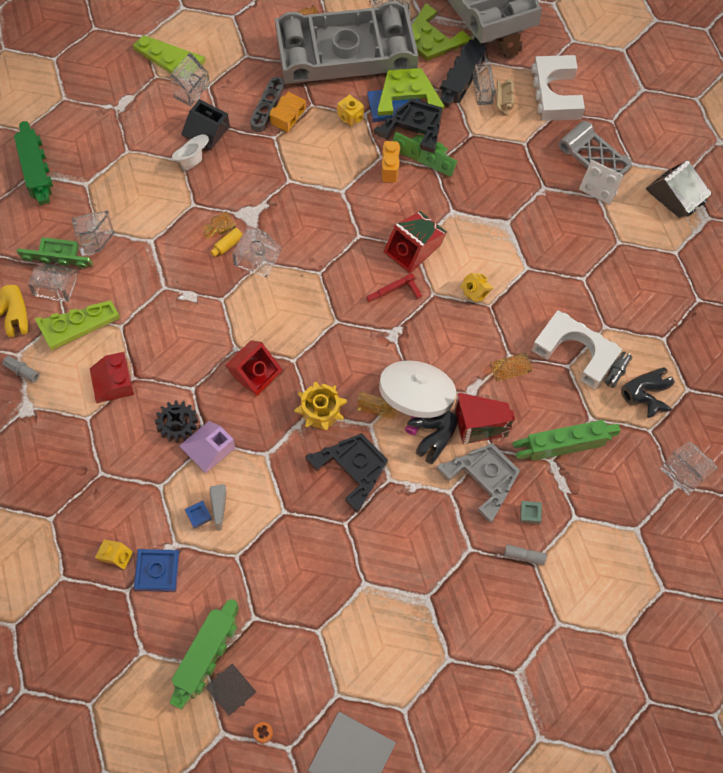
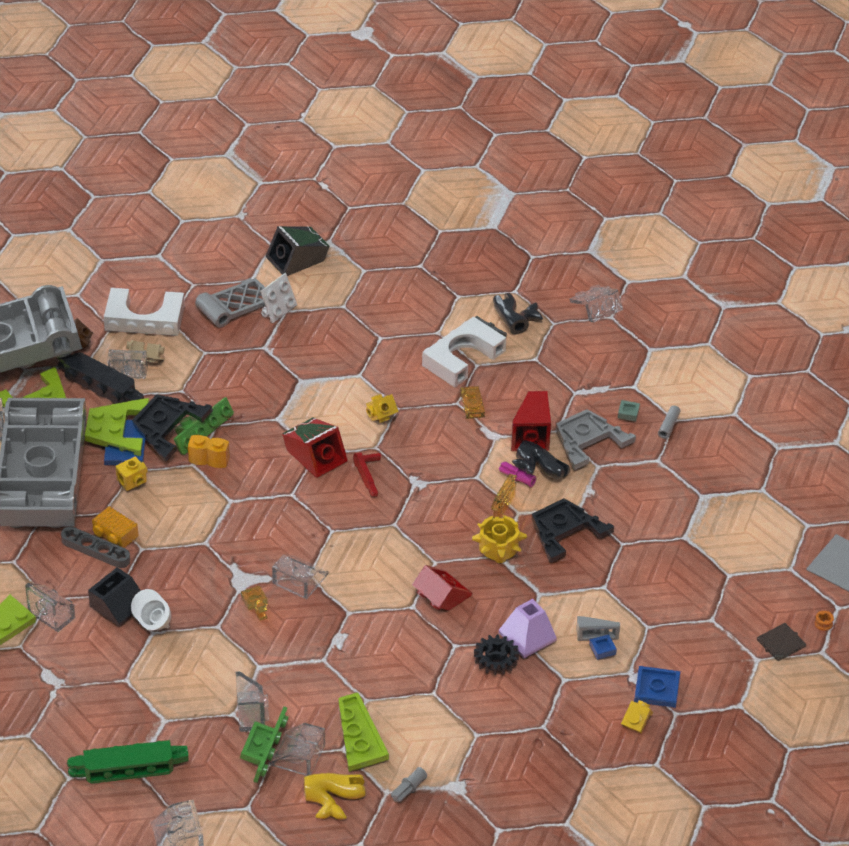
camera: 80 degrees left, 20 degrees down
red slope [89,352,134,404] -> none
bright green hinge [170,599,239,710] -> none
yellow cylinder [210,228,244,257] -> none
white dish [379,361,456,418] -> none
bright green hinge [513,420,621,461] -> none

